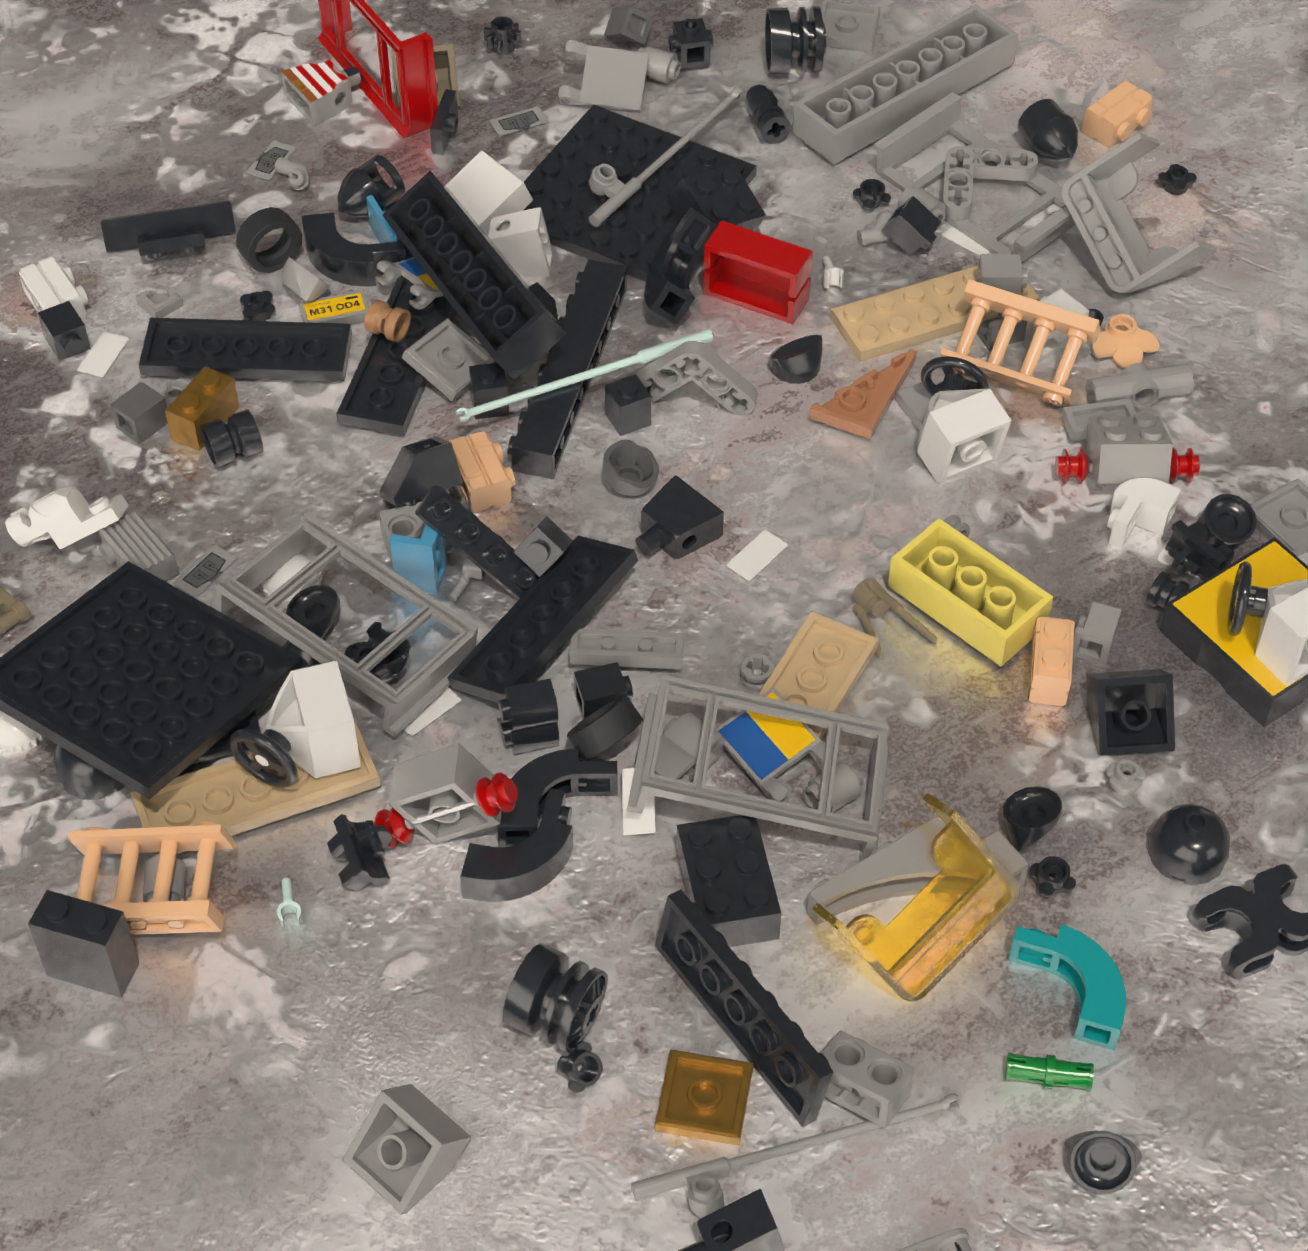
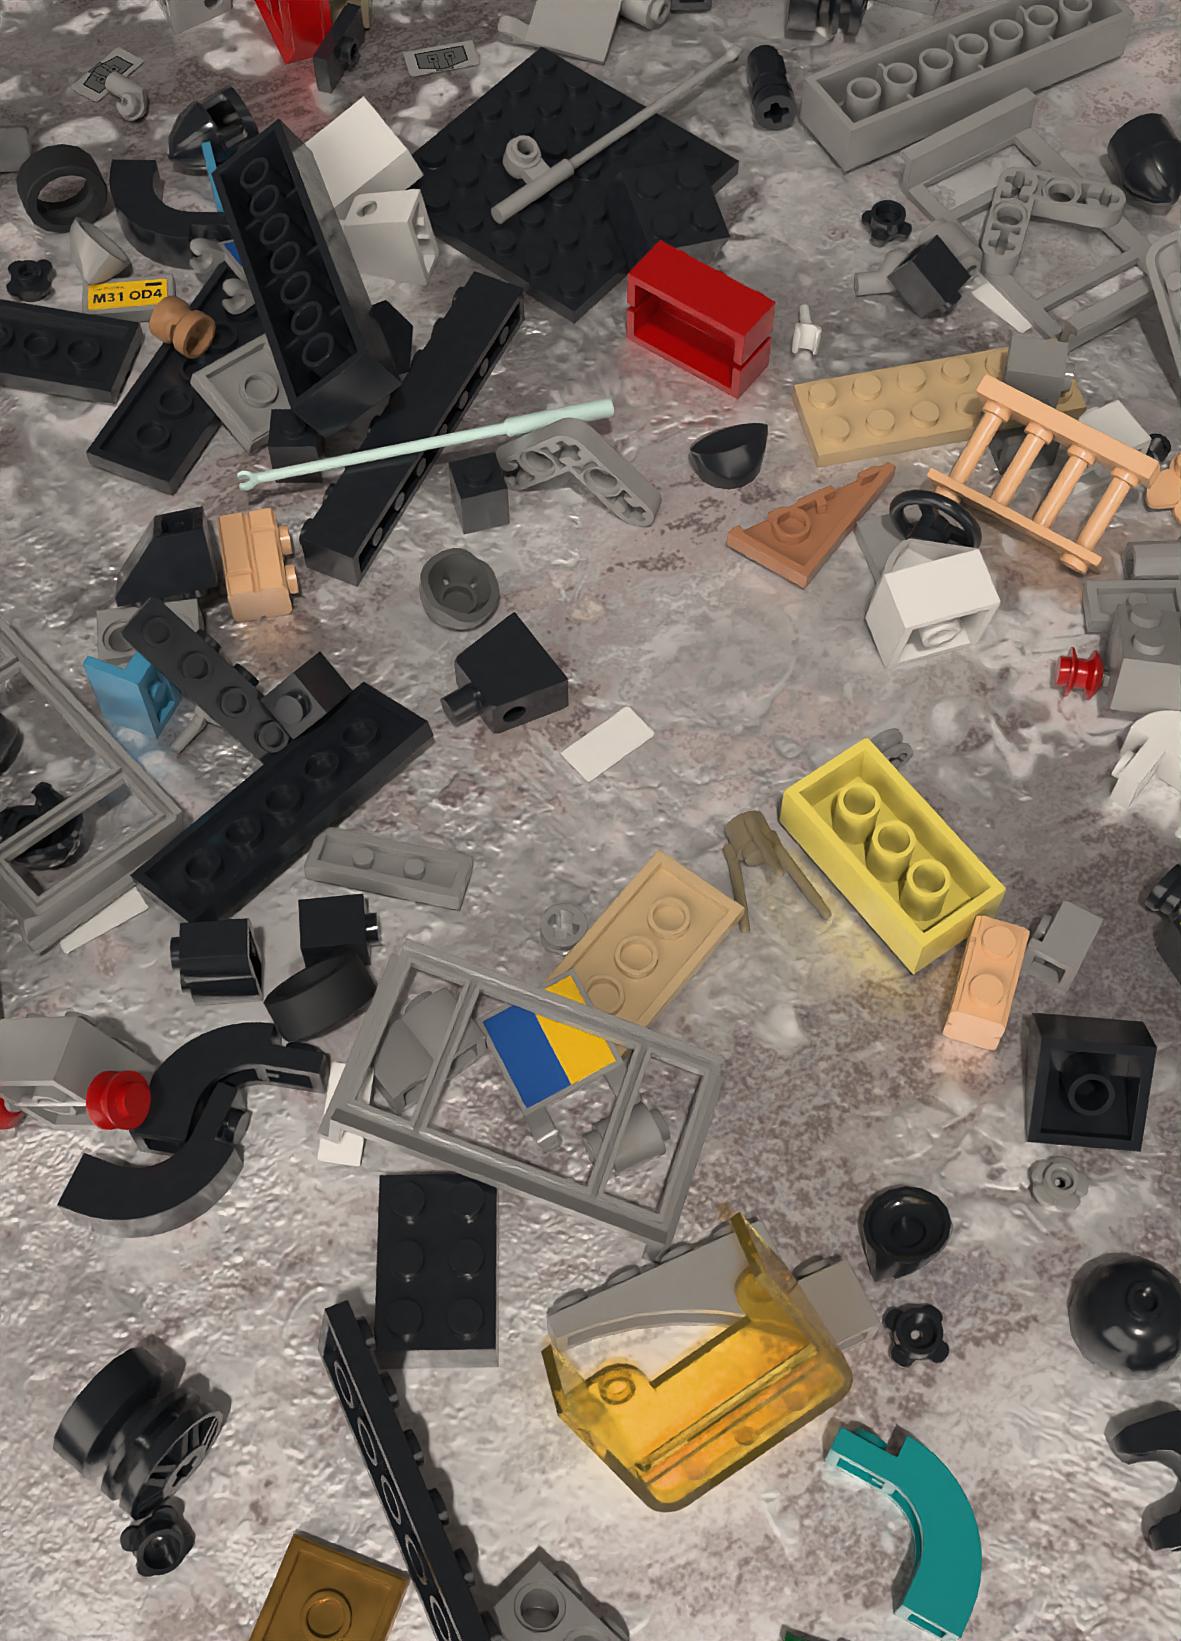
camera: 10 degrees right, 10 degrees up
black arch [644,206,719,326] -> none

